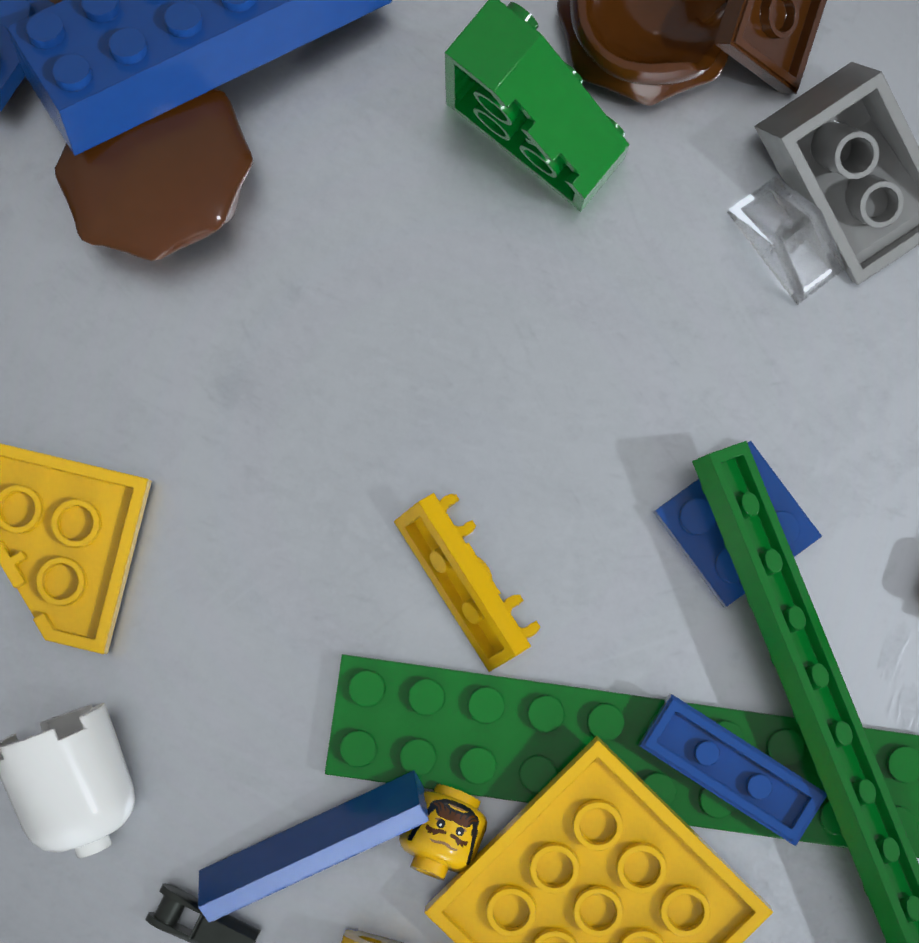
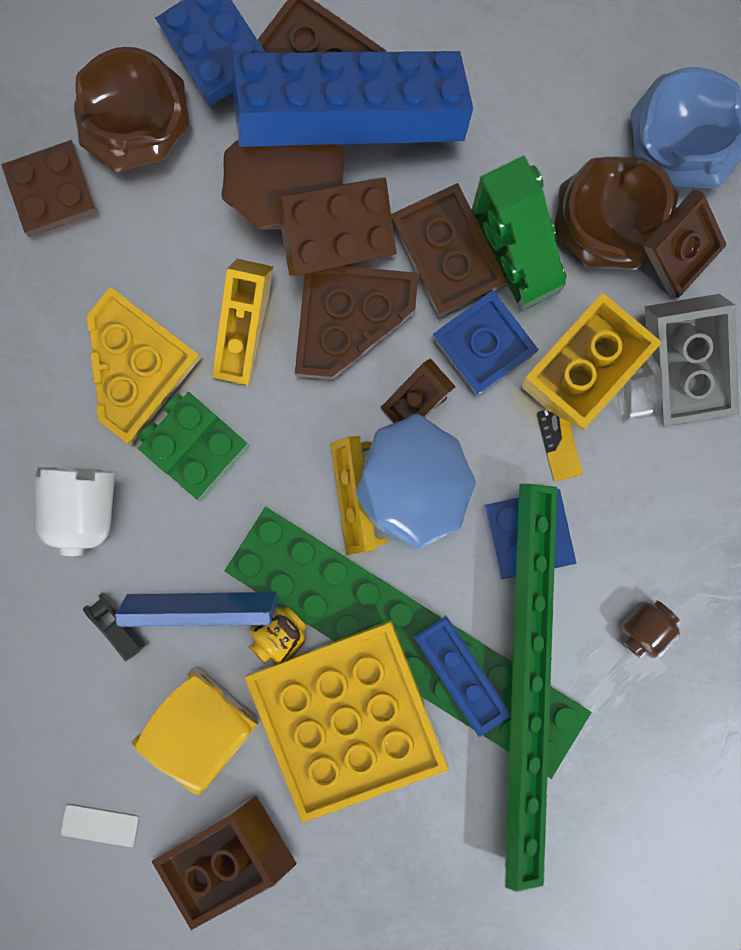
camera: 25 degrees right, 0 degrees up
none -> green plate [137,391,249,501]
none -> yellow slope [212,259,274,385]
none -> reddish brown plate [276,177,397,276]
none -> reddish brown plate [295,266,419,380]
none -> medium blue piece [356,414,476,548]
none -> reddish brown slope [380,358,456,423]
none -> reddish brown plate [391,183,508,317]
none -> blue plate [432,290,539,397]
none -> yellow slope [521,292,662,430]
none -> yellow sticker [537,410,583,482]

